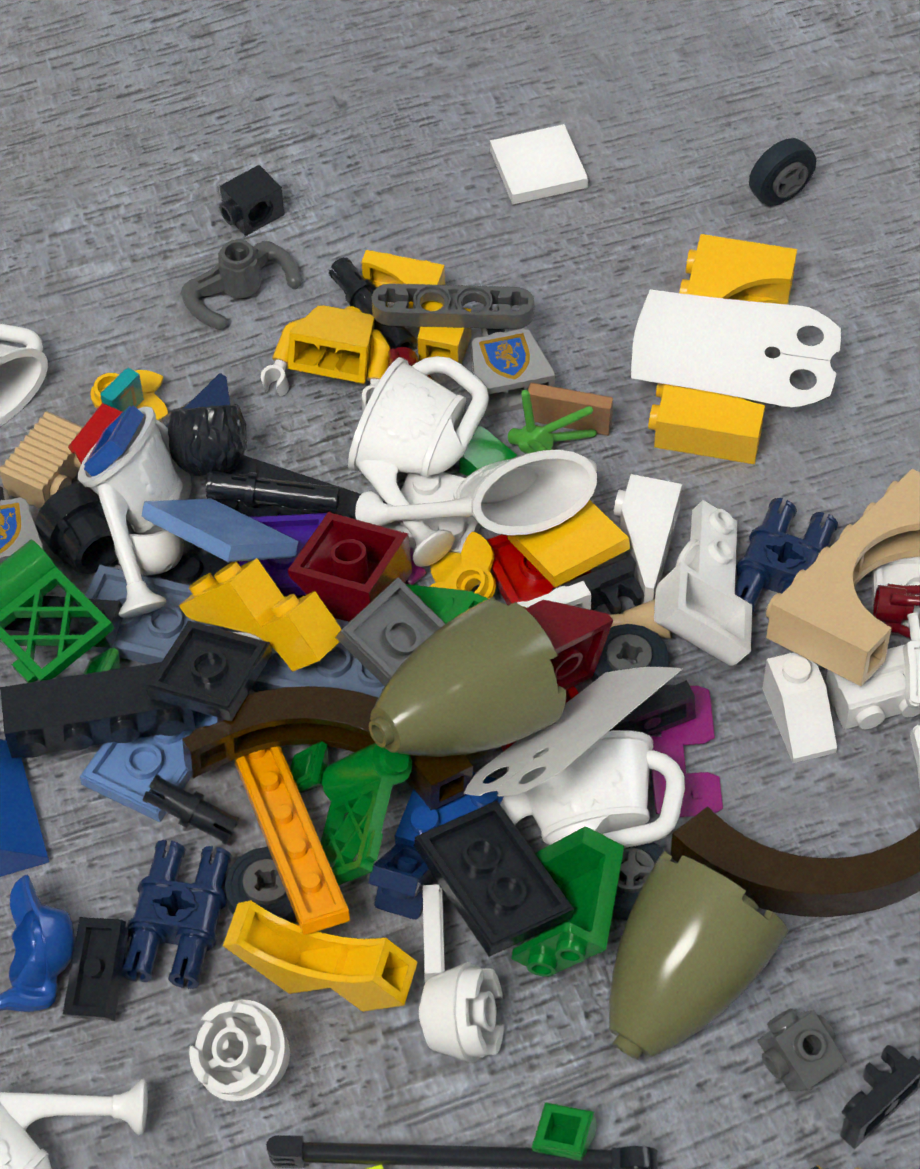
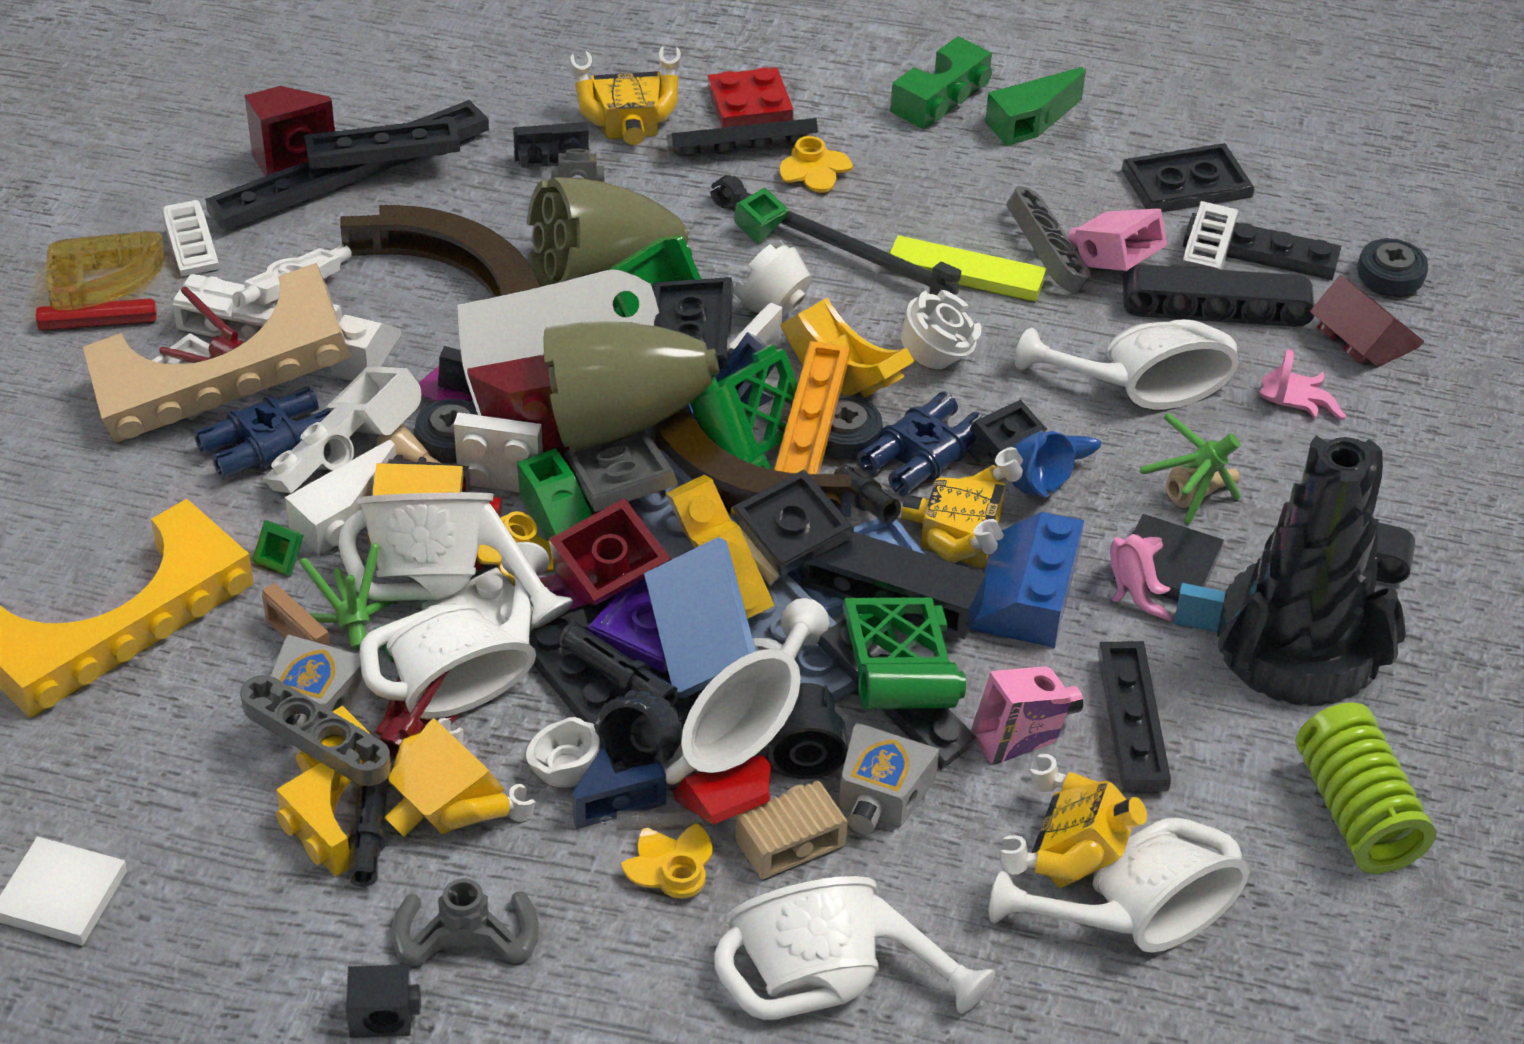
camera: 150 degrees left, 10 degrees down
blue tile [84,405,144,477] -> none
teal tile [100,367,144,412] -> none
white piece [631,289,841,407] -> none
none -> green slope [252,520,304,576]
none -> white helmet [526,717,601,788]
none -> yellow torso [901,447,1023,569]

